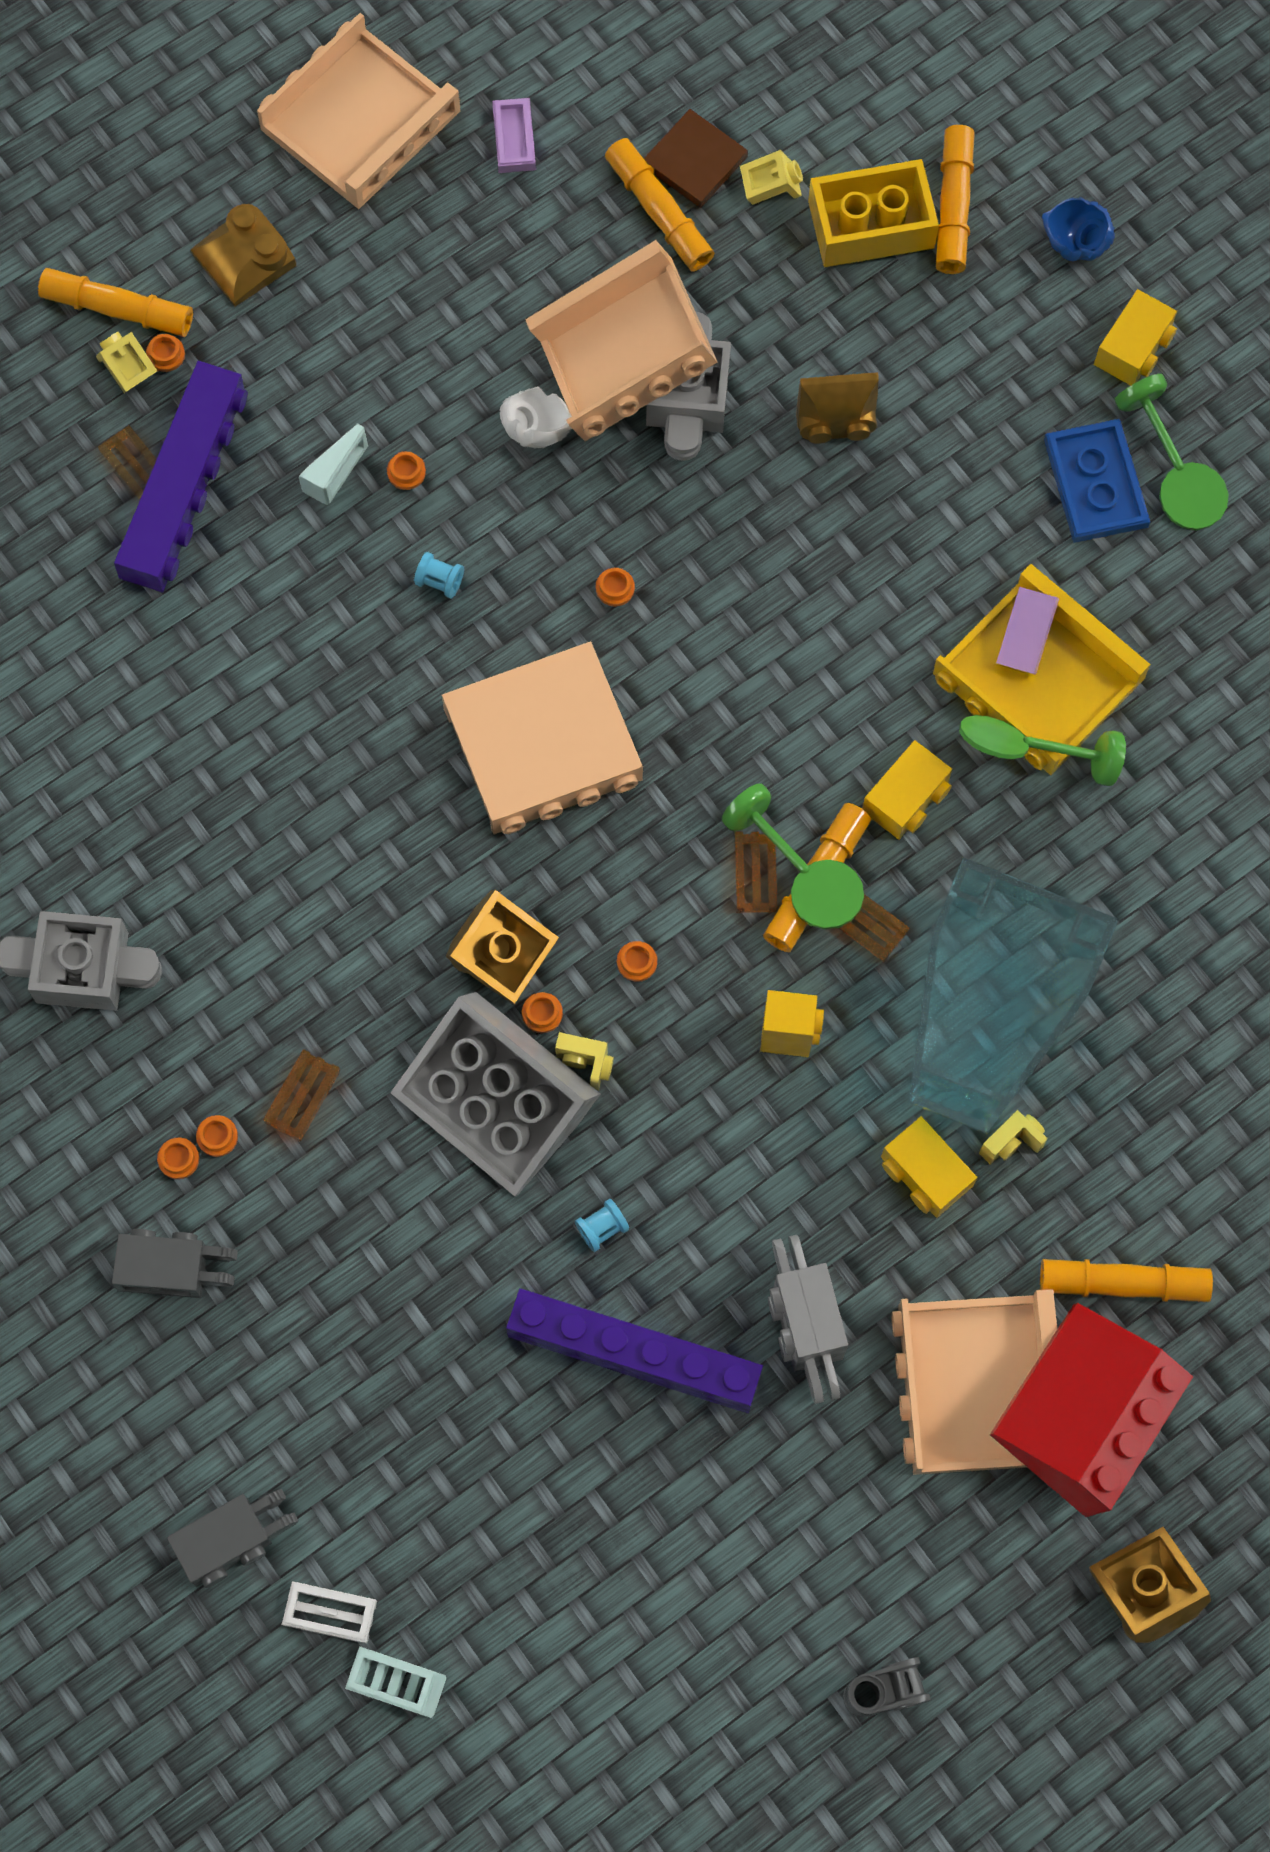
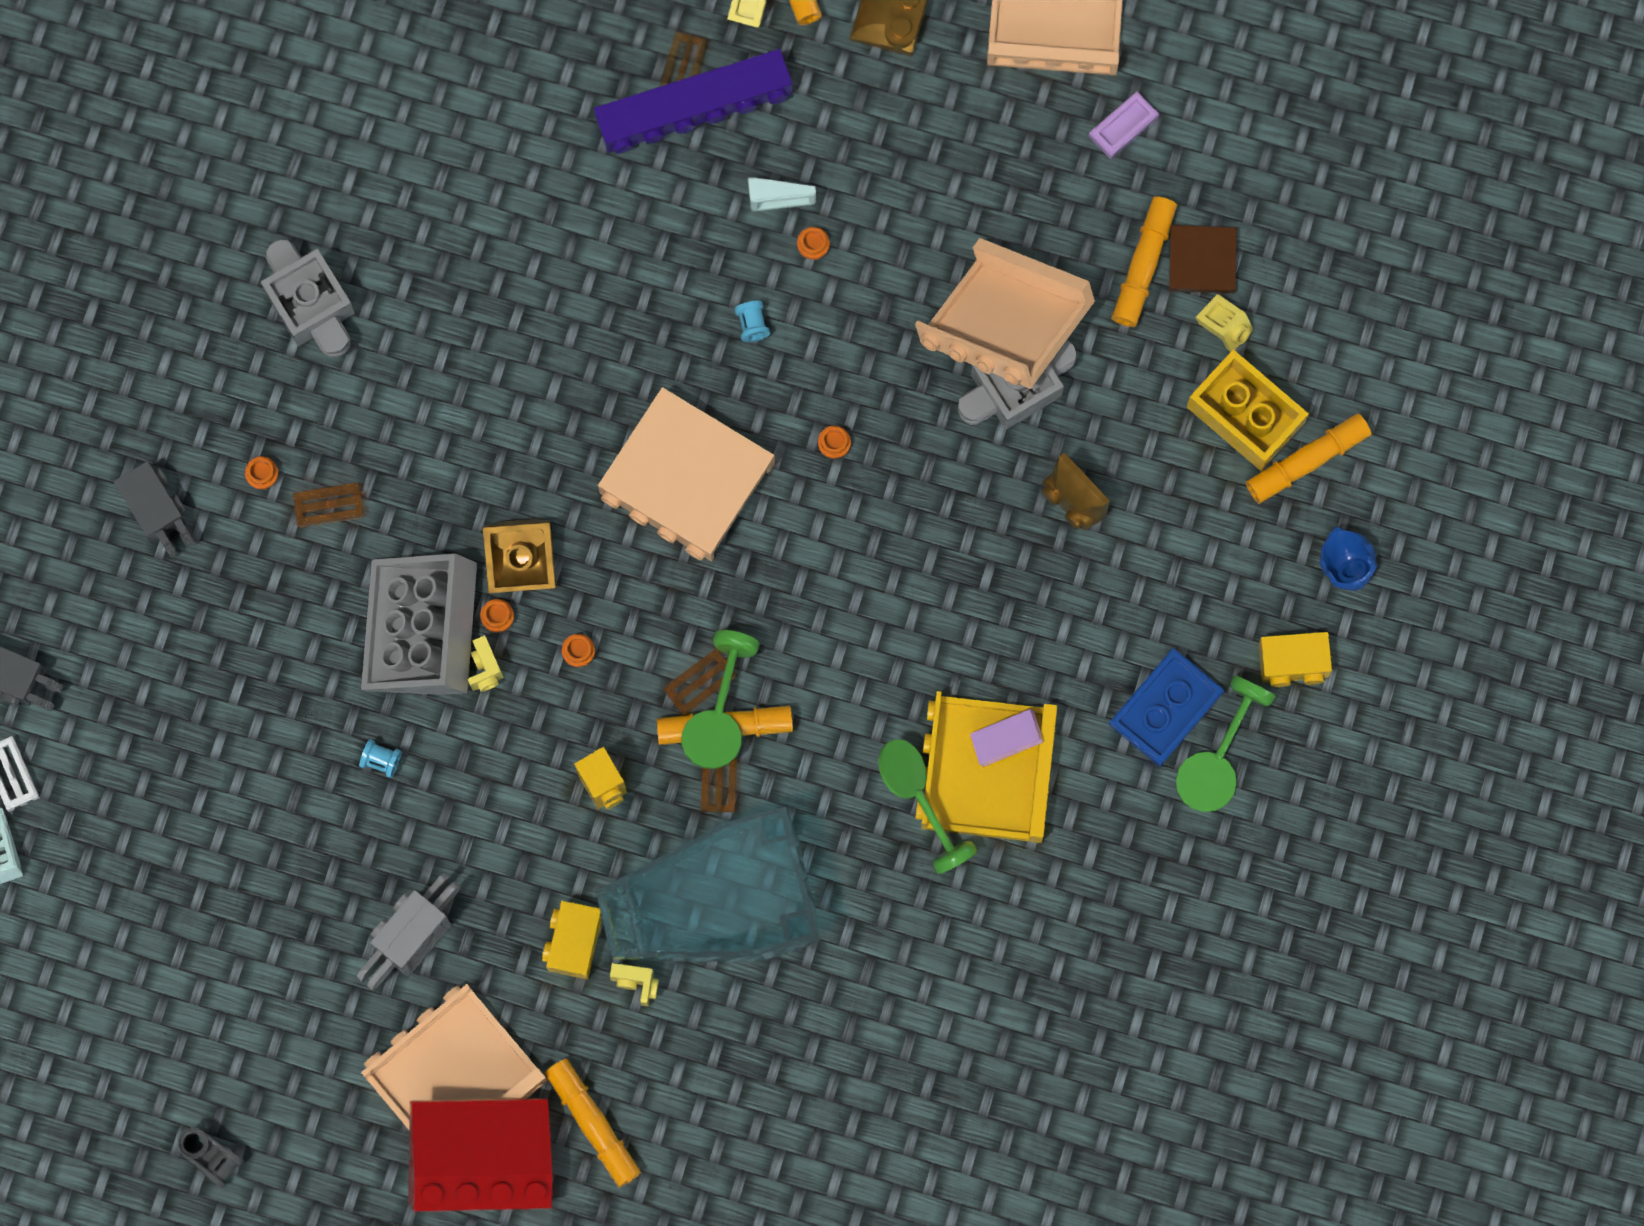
camera: 55 degrees right, 5 degrees up
orange plate [146,334,185,372] -> none
orange plate [157,1138,199,1179] -> none
white hair [500,386,572,448] -> none
dark purple brick [506,1288,763,1414] -> none
yellow brick [862,740,952,840] -> none

